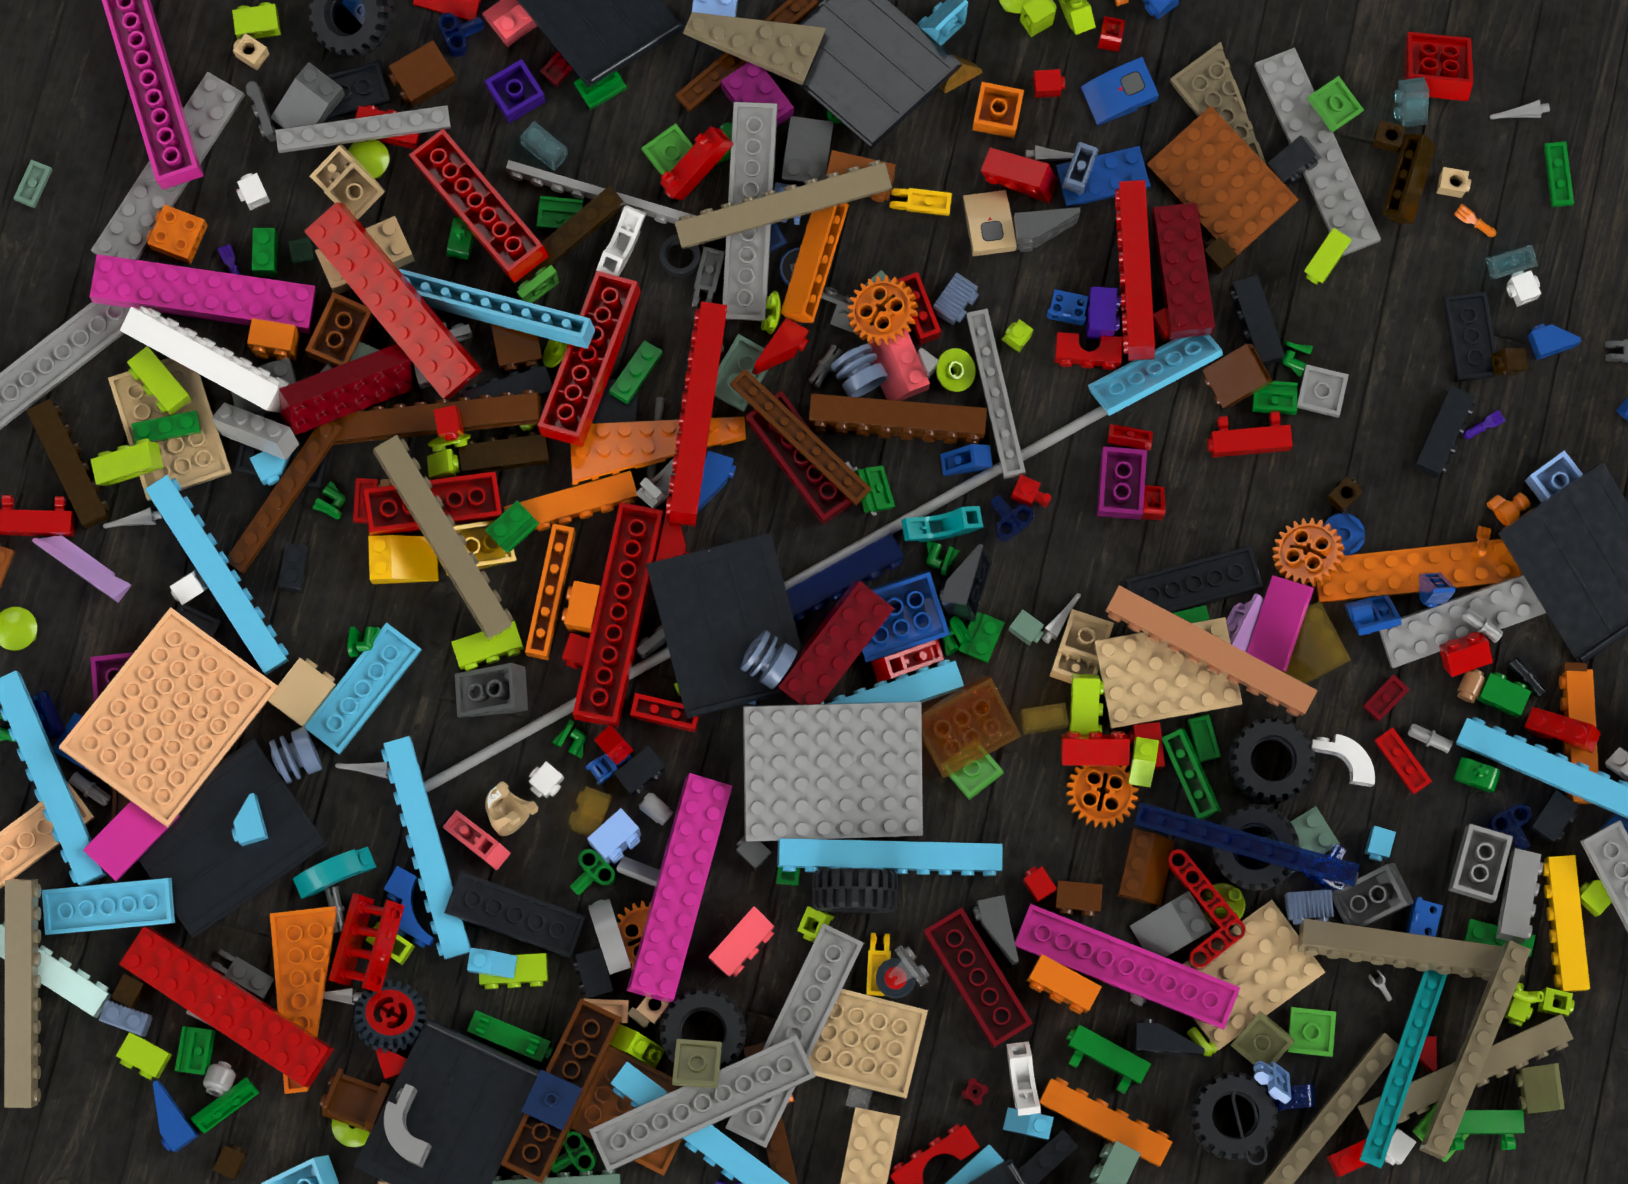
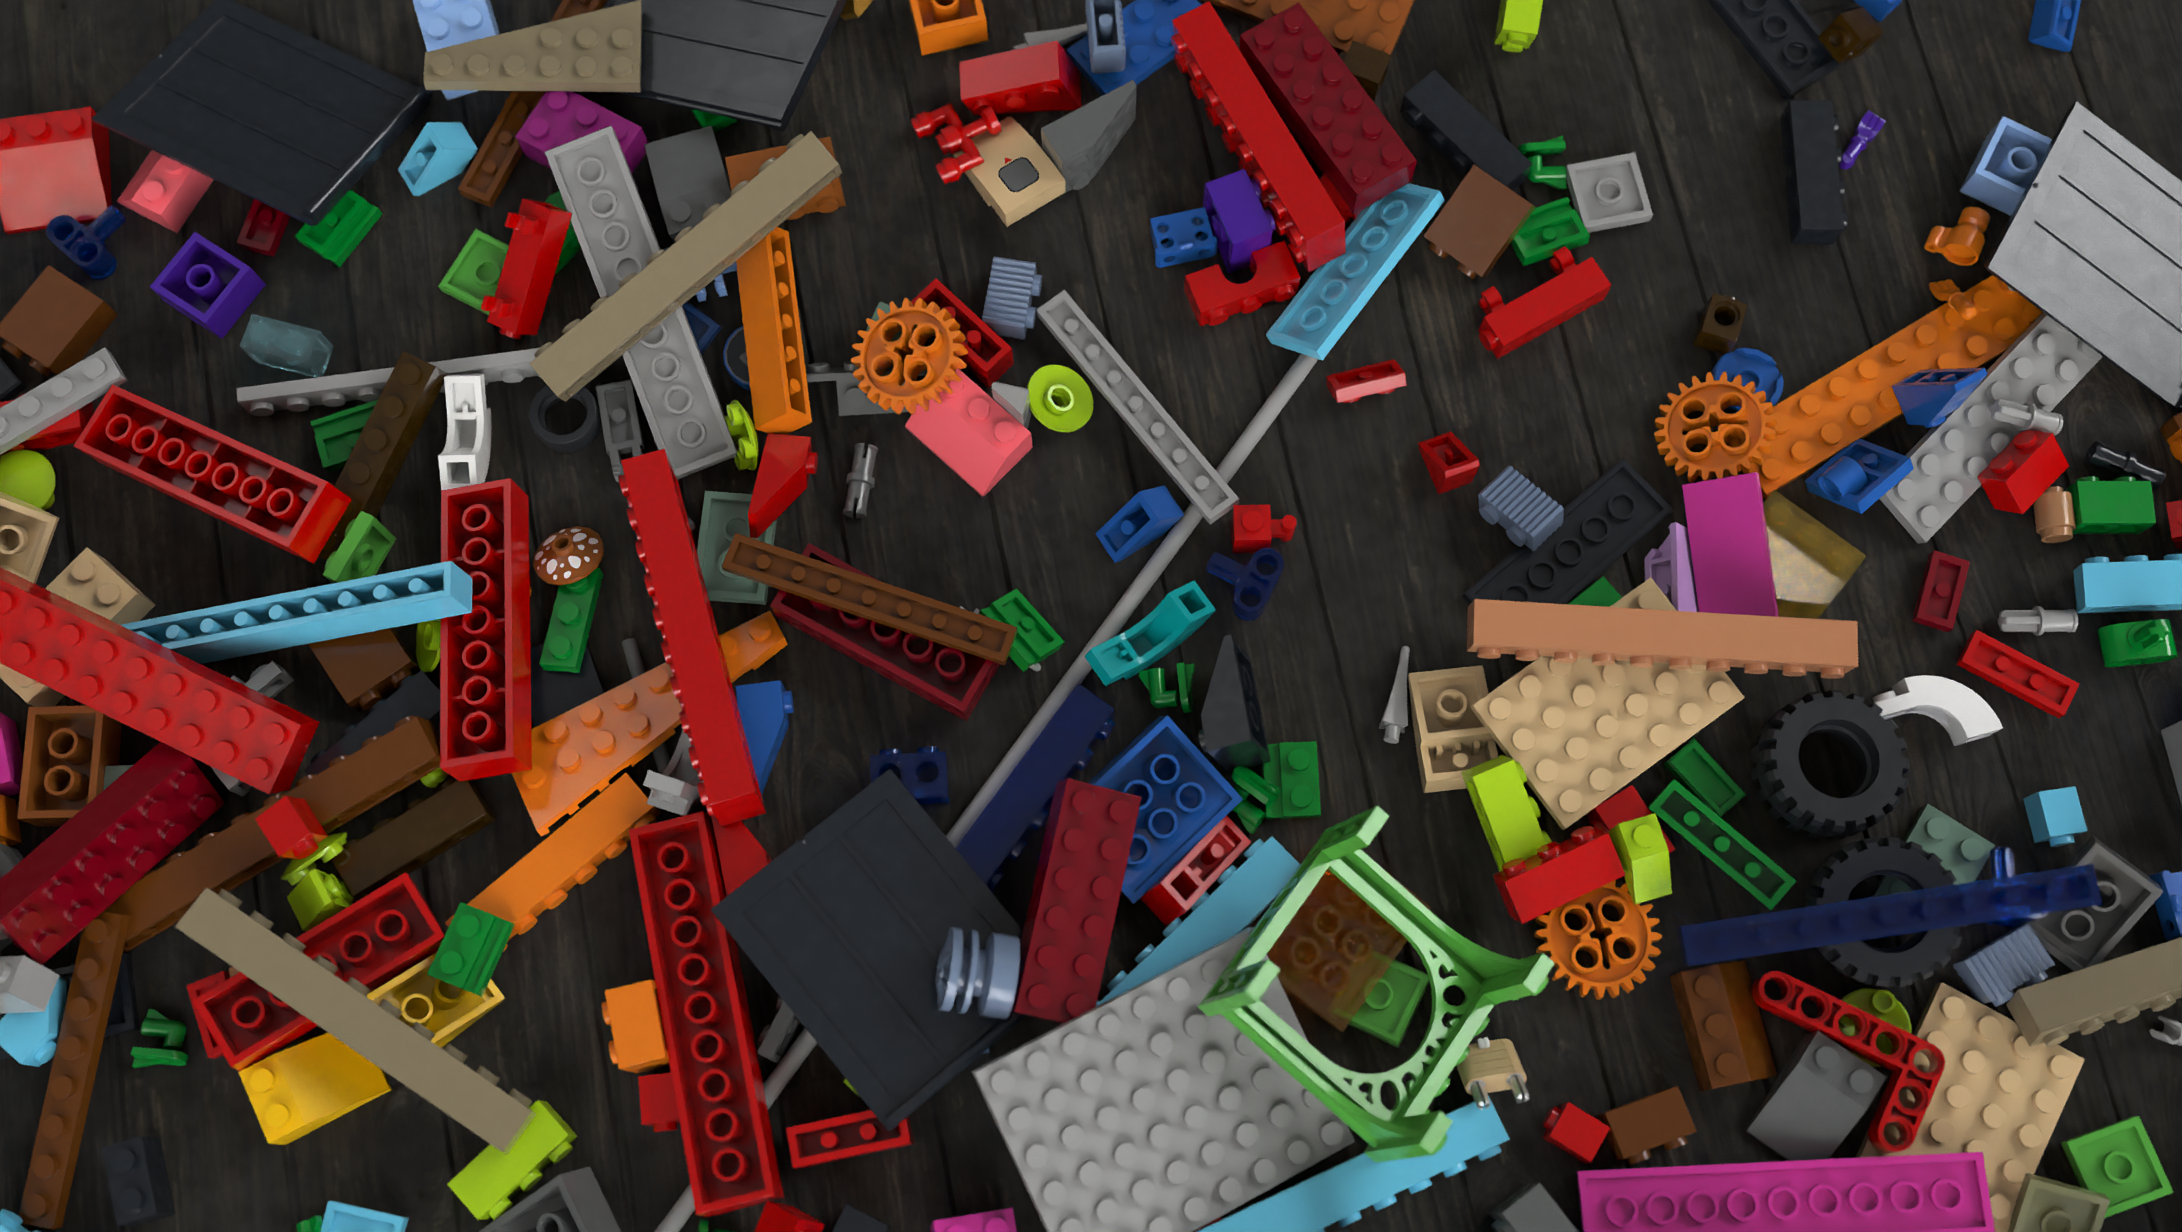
camera: 20 degrees left, 5 degrees down
green beam [447,216,474,260] -> none
orange brick [525,524,576,660] -> none
reddish brown brick [809,394,987,445] -> none
sand blue wheel [831,344,888,397] -> none
yellow hinge [889,188,952,216] -> none
lime brick [1002,319,1034,352] -> none
sand green brick [1008,609,1044,646] -> none
clear yellow brick [1020,703,1069,735] -> none
magenta brick [1097,446,1147,520] -> none
none -> medium azure slope [398,122,478,196]
none -> dark orange dish [533,526,604,585]
none -> clear blue brick [870,747,950,805]
none -> red piece [910,103,1002,185]
none -> bright green arch [1198,806,1555,1163]
none -> tan piece [1457,1037,1529,1110]
none -> sand blue brick [1478,465,1564,551]

